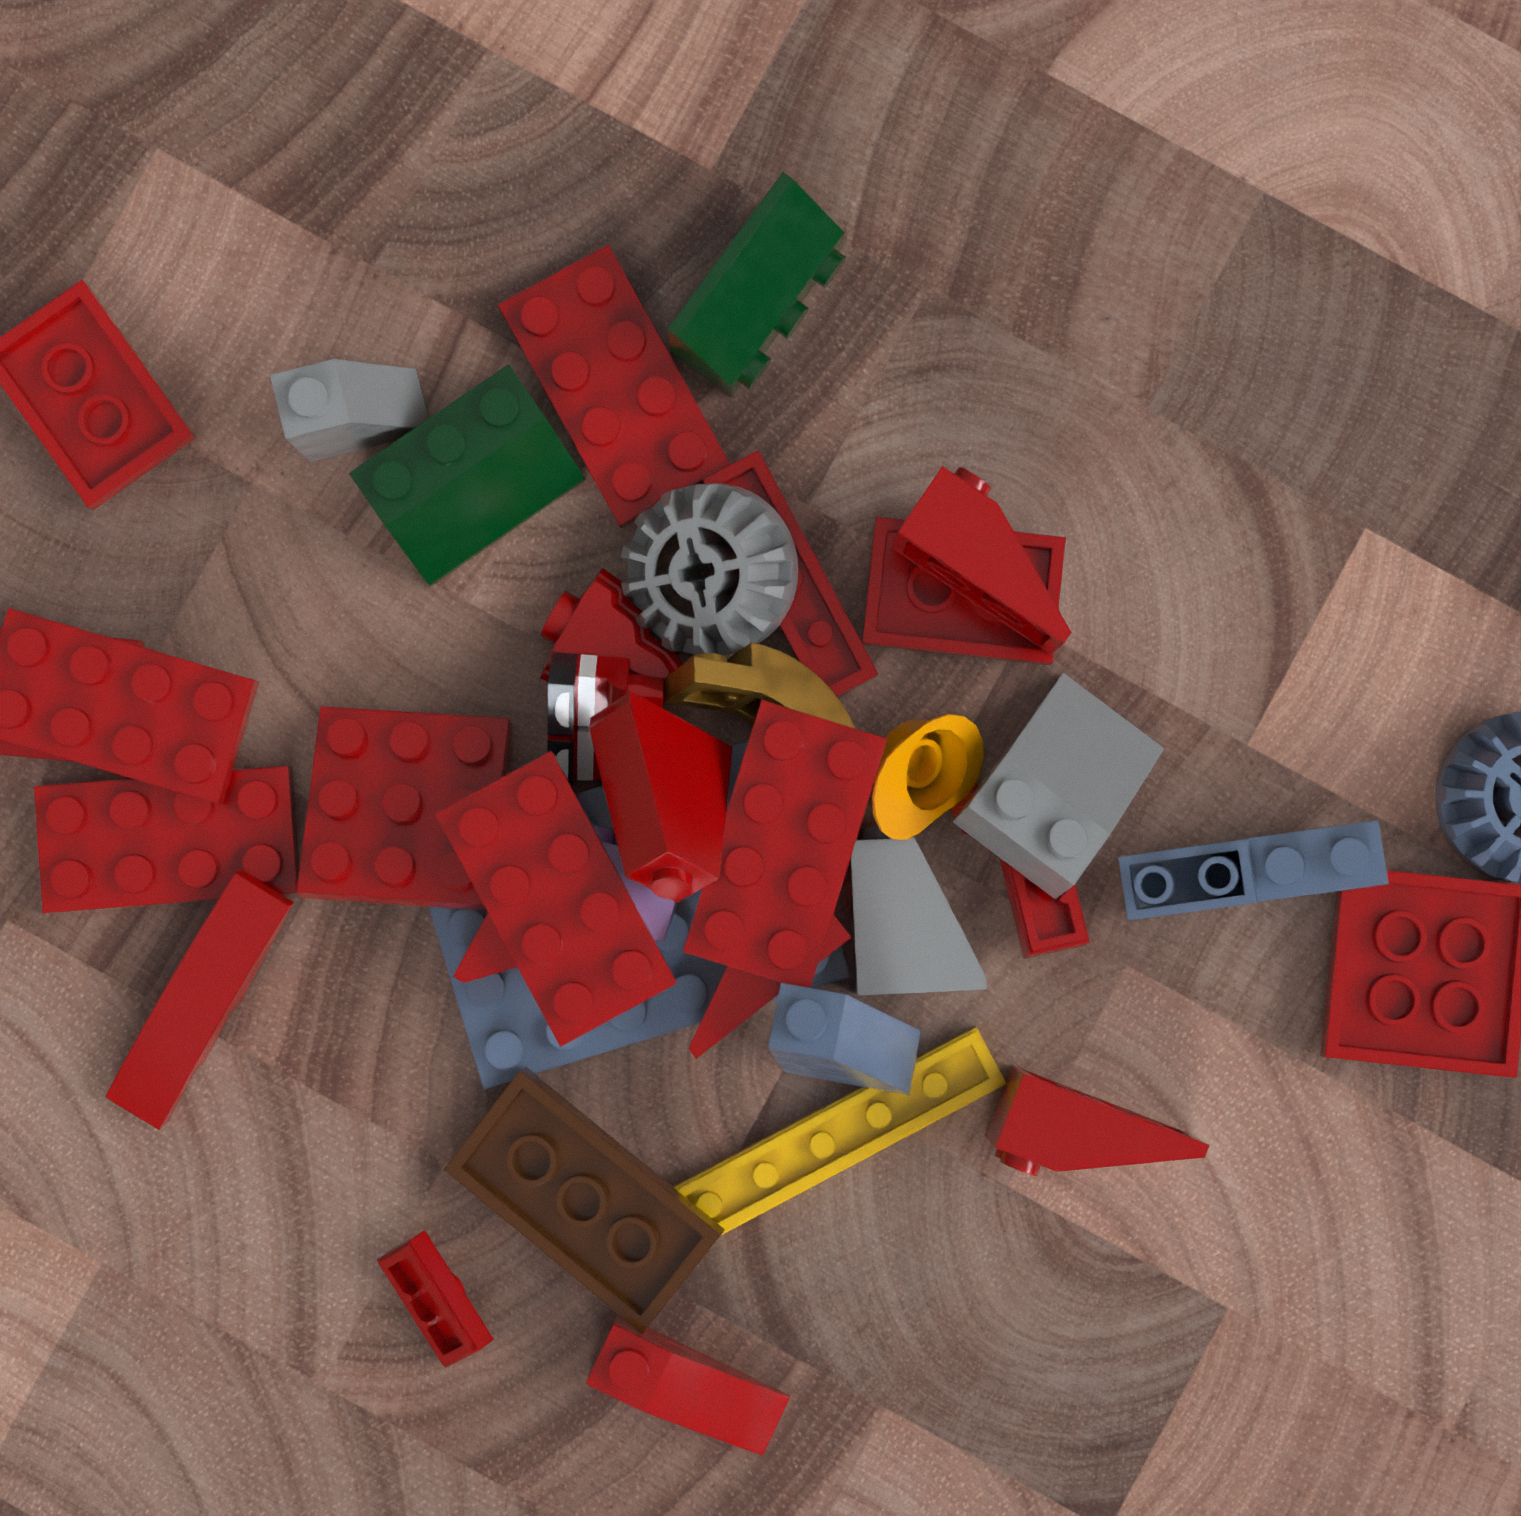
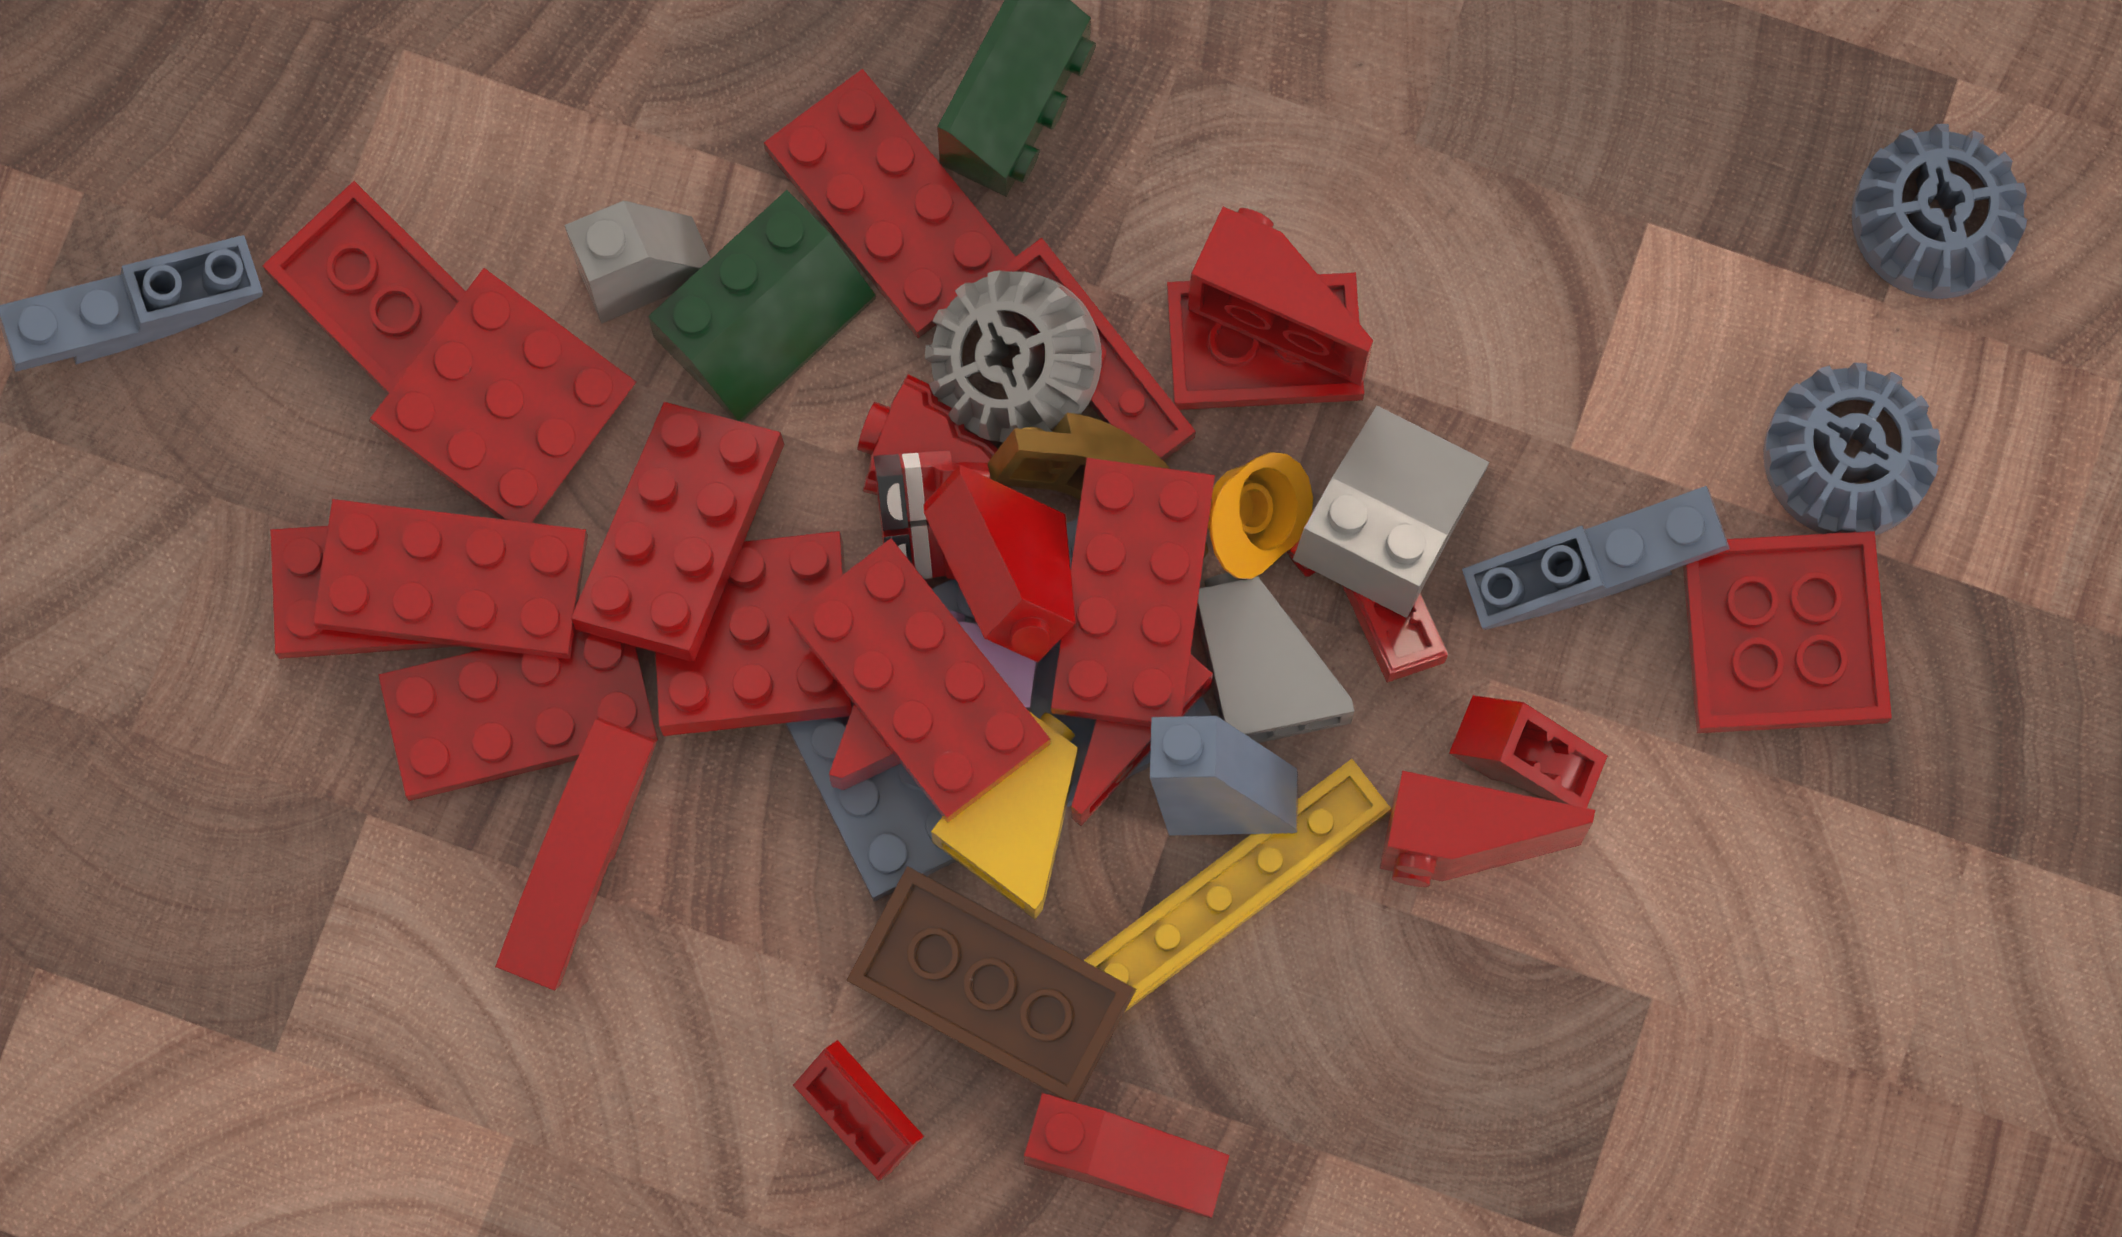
camera: 10 degrees left, 10 degrees down
none -> red plate [369,268,636,523]
none -> red plate [571,402,785,662]
none -> yellow slope [931,711,1078,919]
none -> red arch [1449,695,1608,808]

